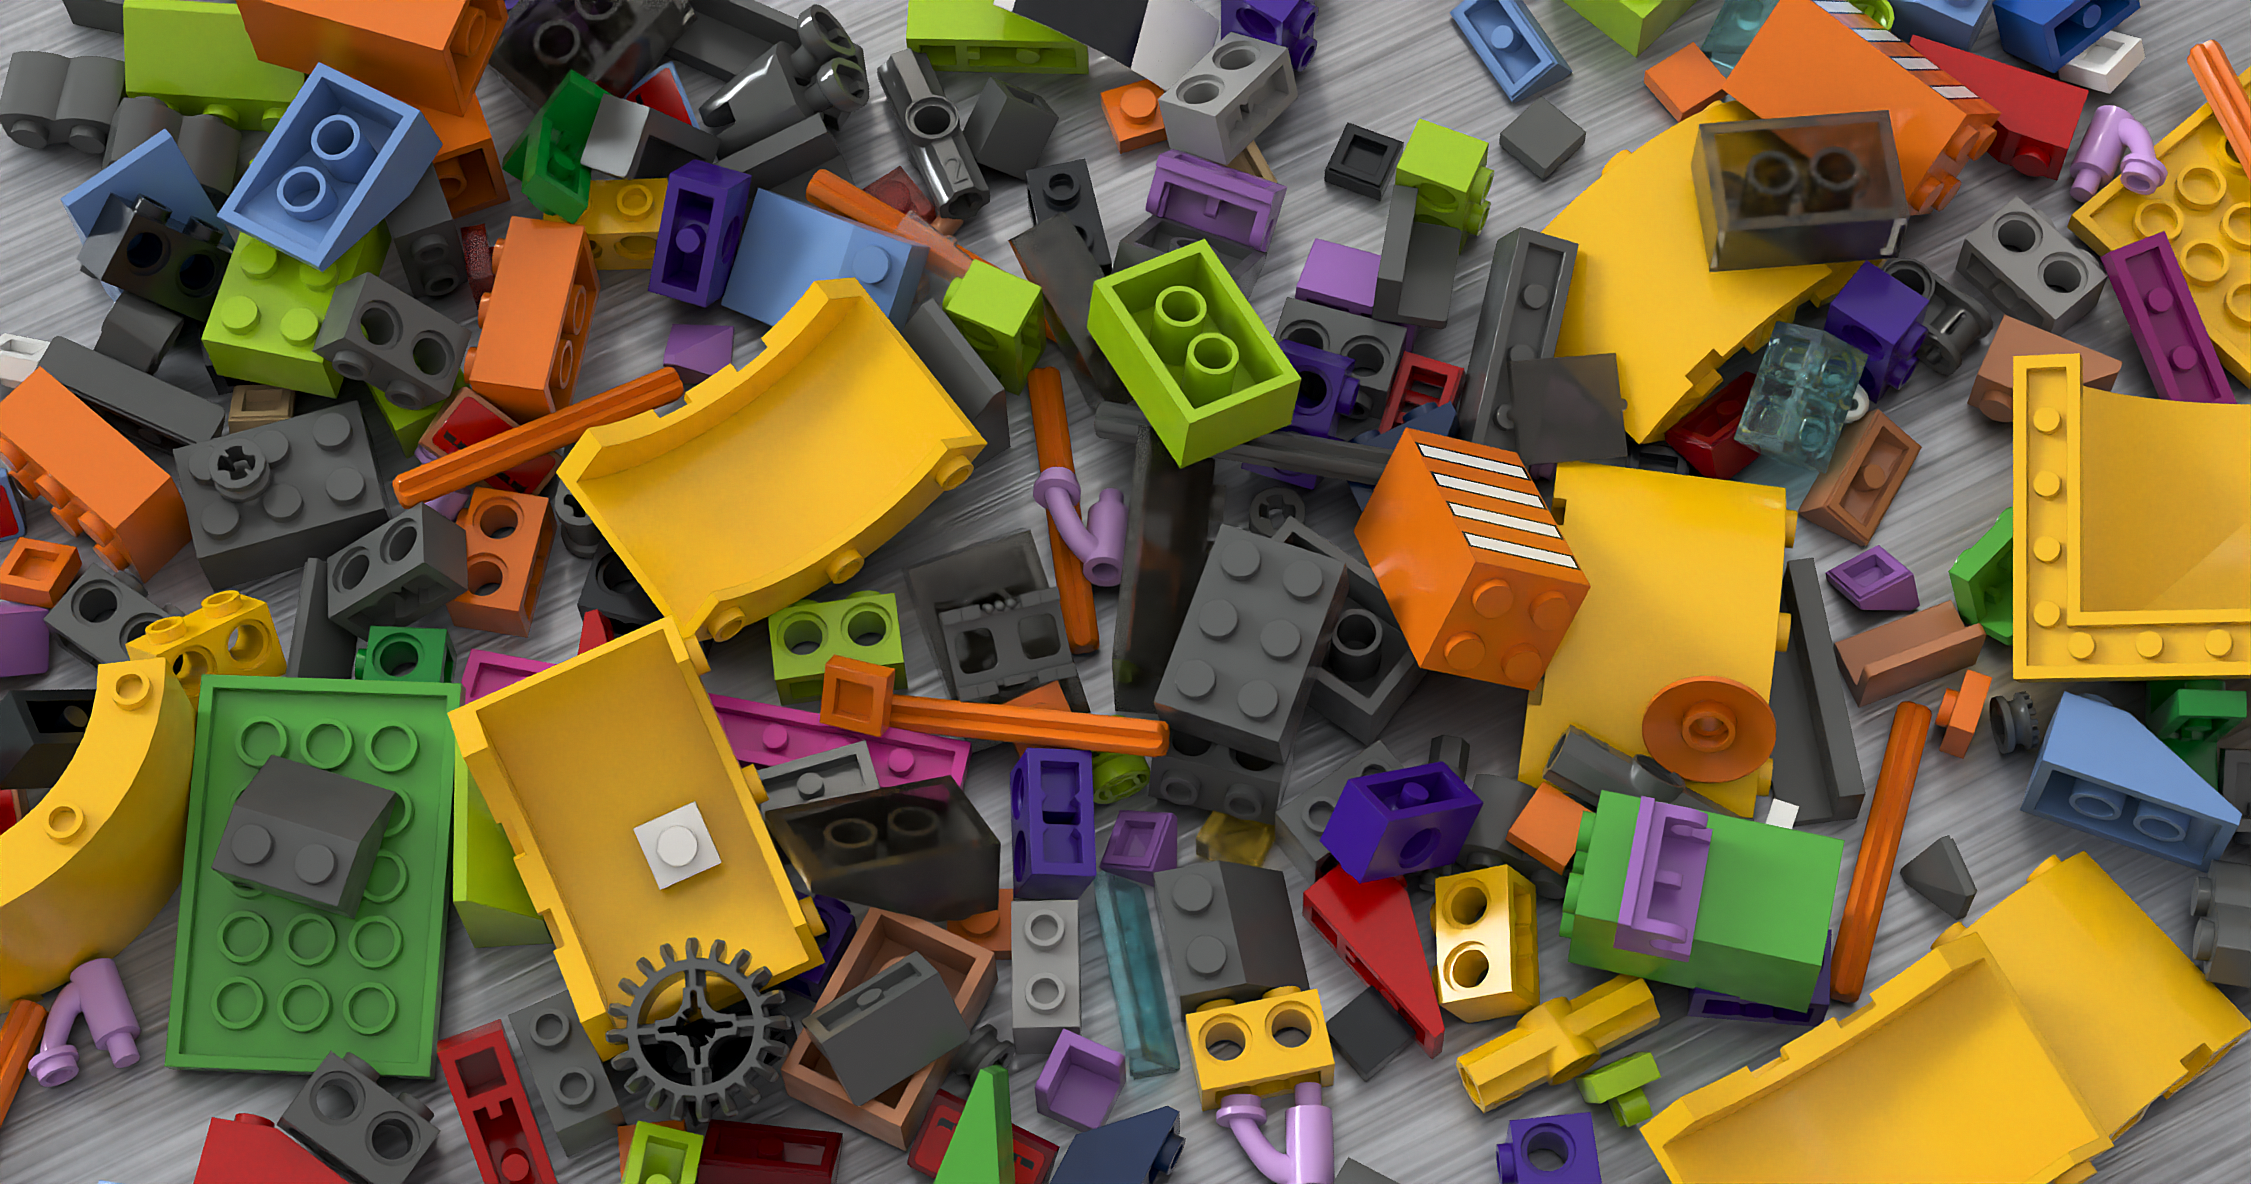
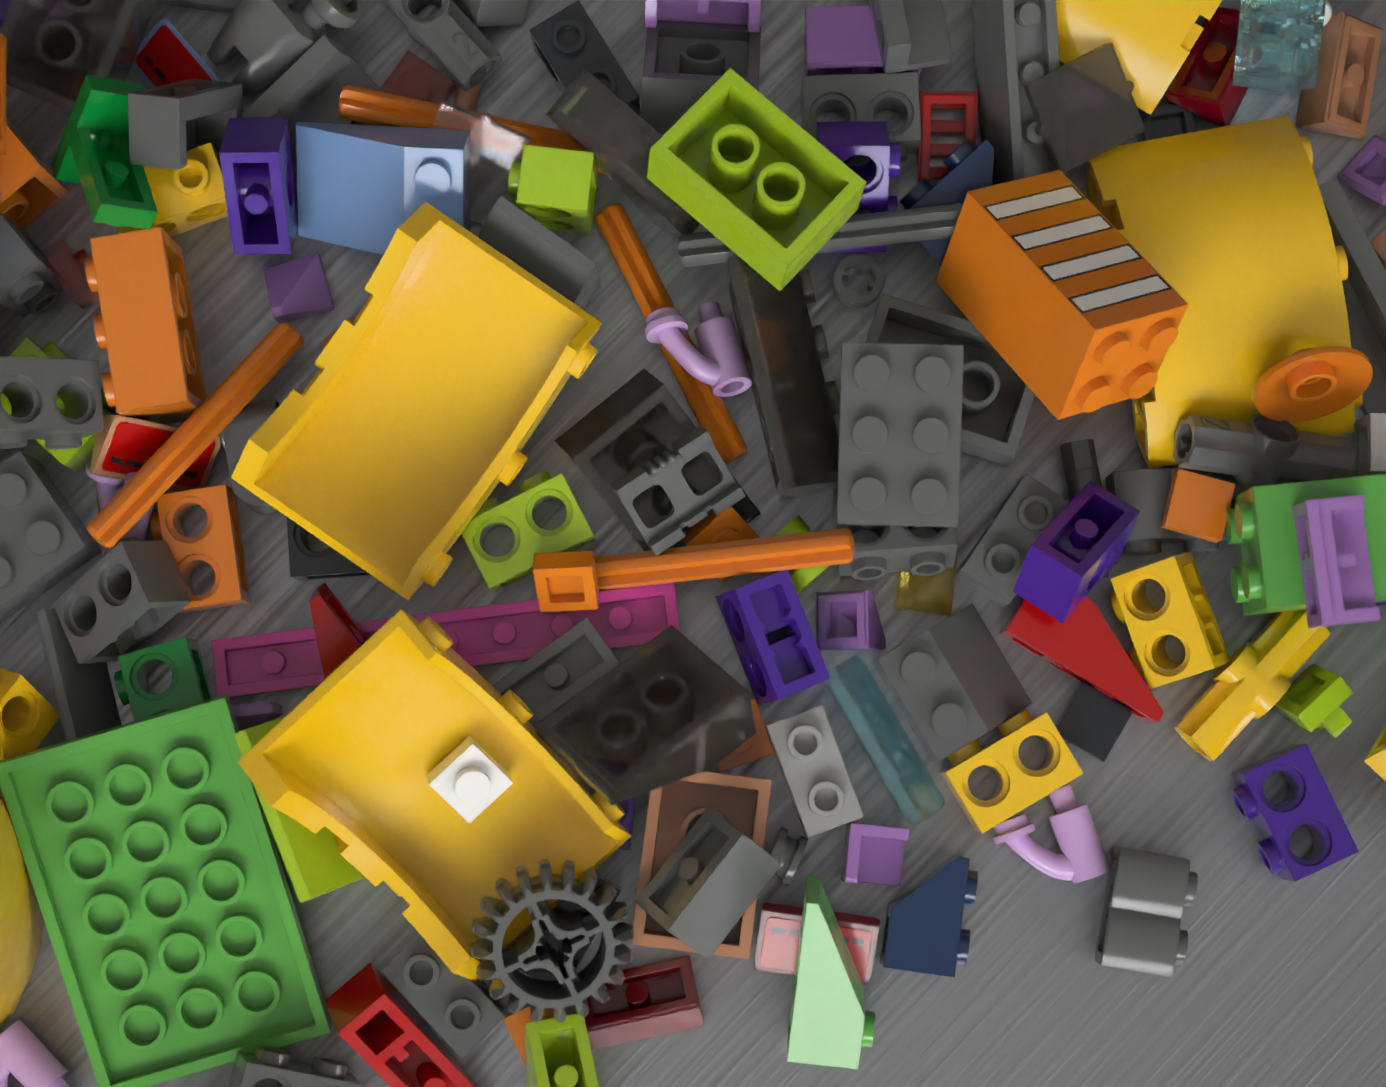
camera: 20 degrees left, 20 degrees up
dark grey slope [211,755,398,919] -> none

